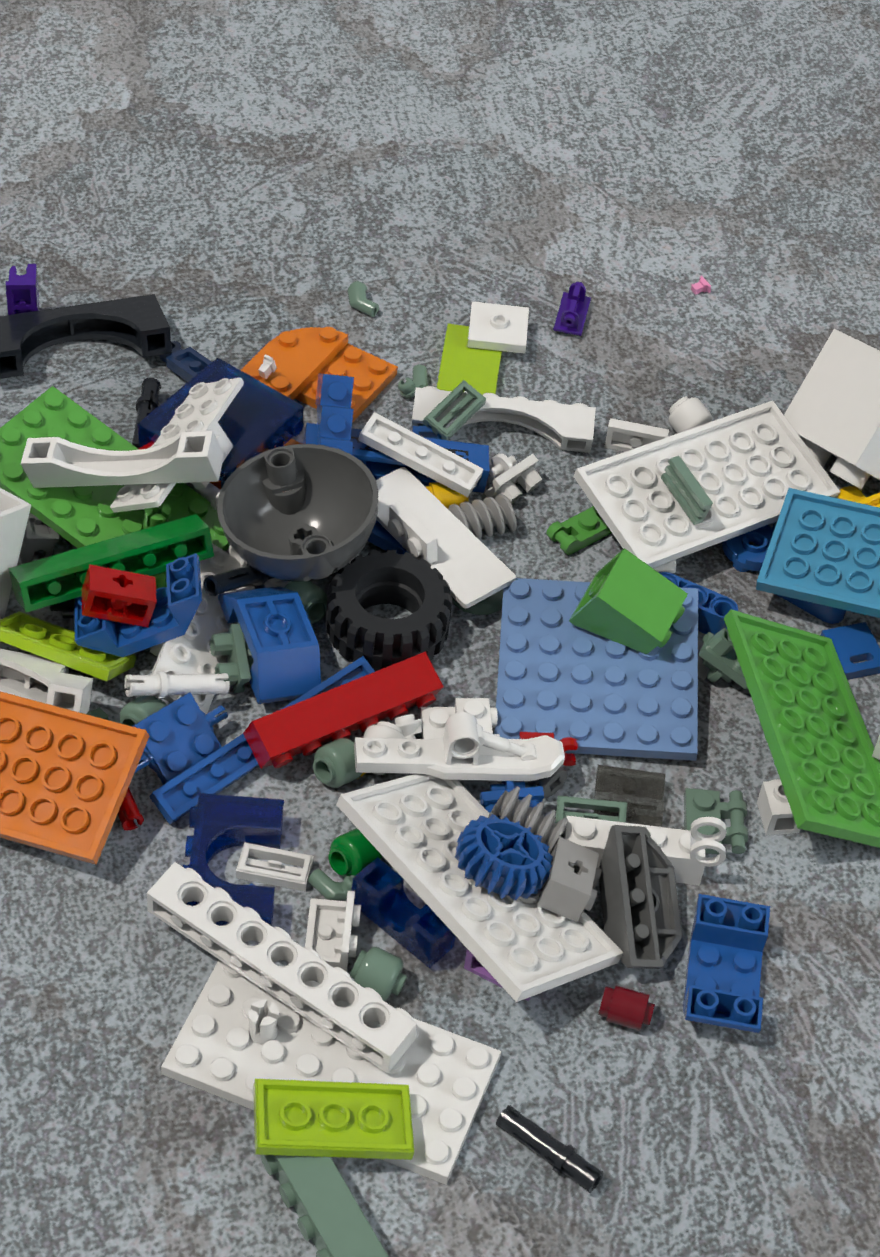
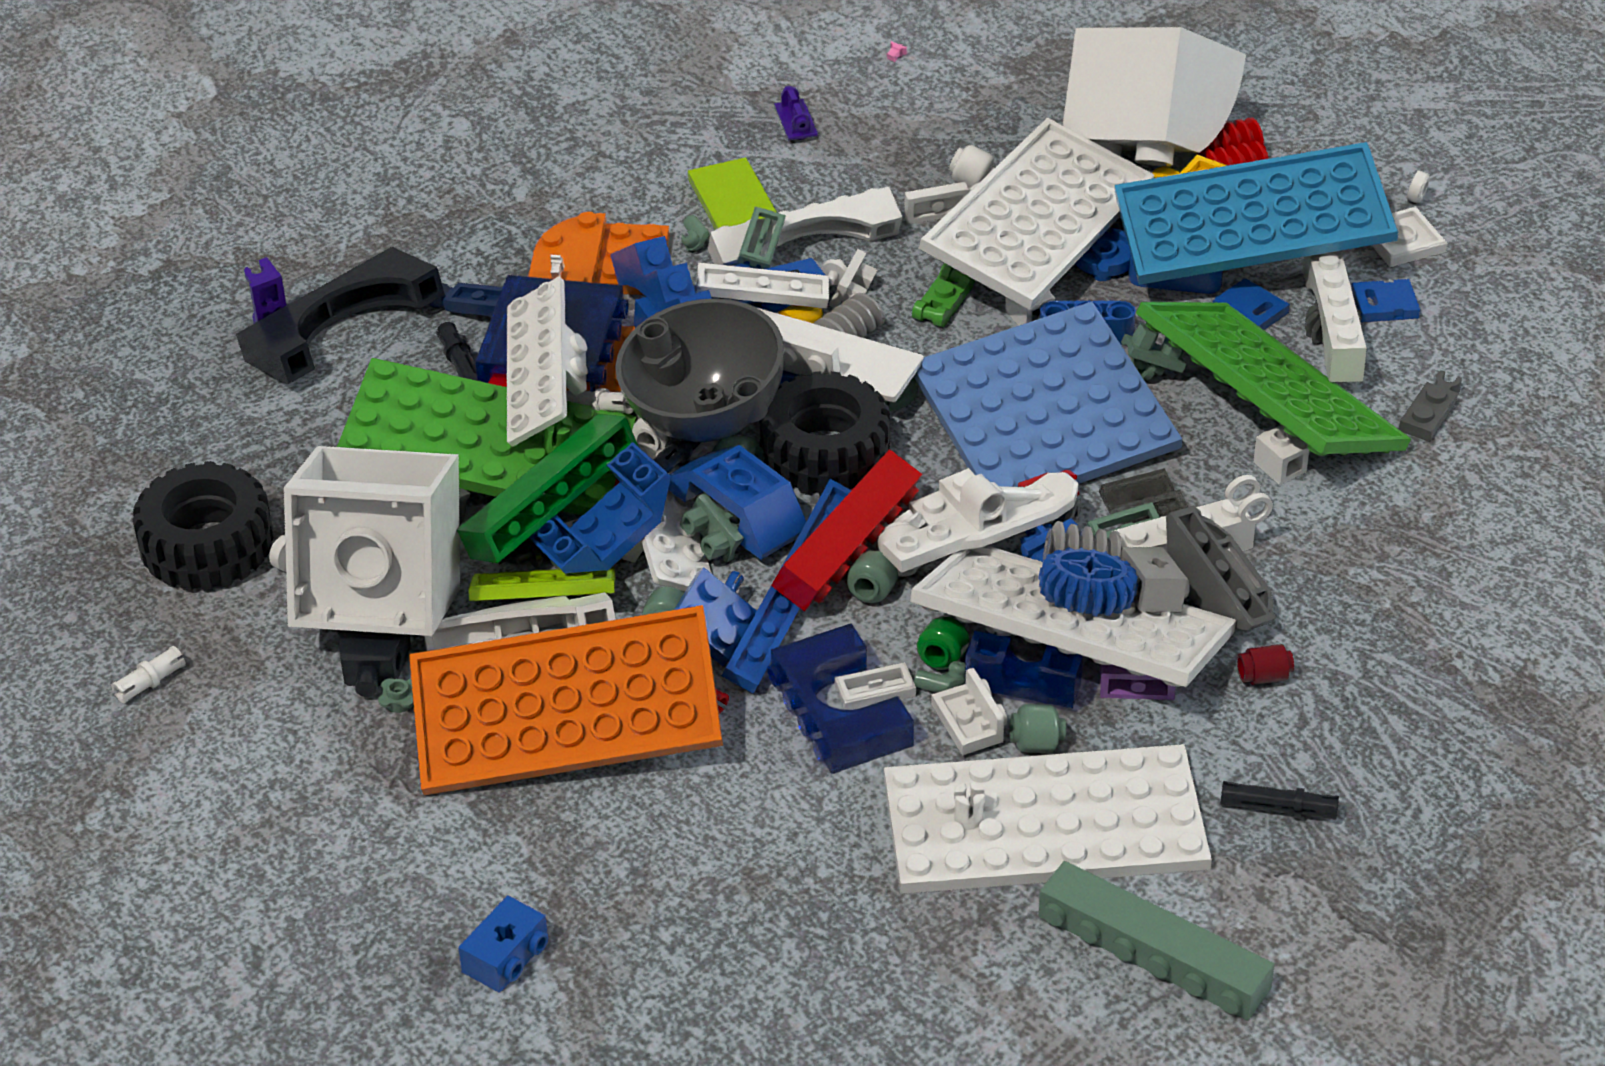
camera: 20 degrees left, 5 degrees down
white arch [21,431,224,488] -> none
red brick [82,565,157,627] -> none
white pin [124,671,230,699] -> none
white brick [147,862,417,1074] -> none
lime tile [253,1079,415,1160] -> none
sand green arm [348,281,379,317] -> none
white plate [467,301,529,353] -> none
bright green slope [569,548,688,654] -> none
sand green tile [661,455,713,525] -> none
blue slope [683,894,770,1033] -> none
sand green plate [684,788,748,855] -> none

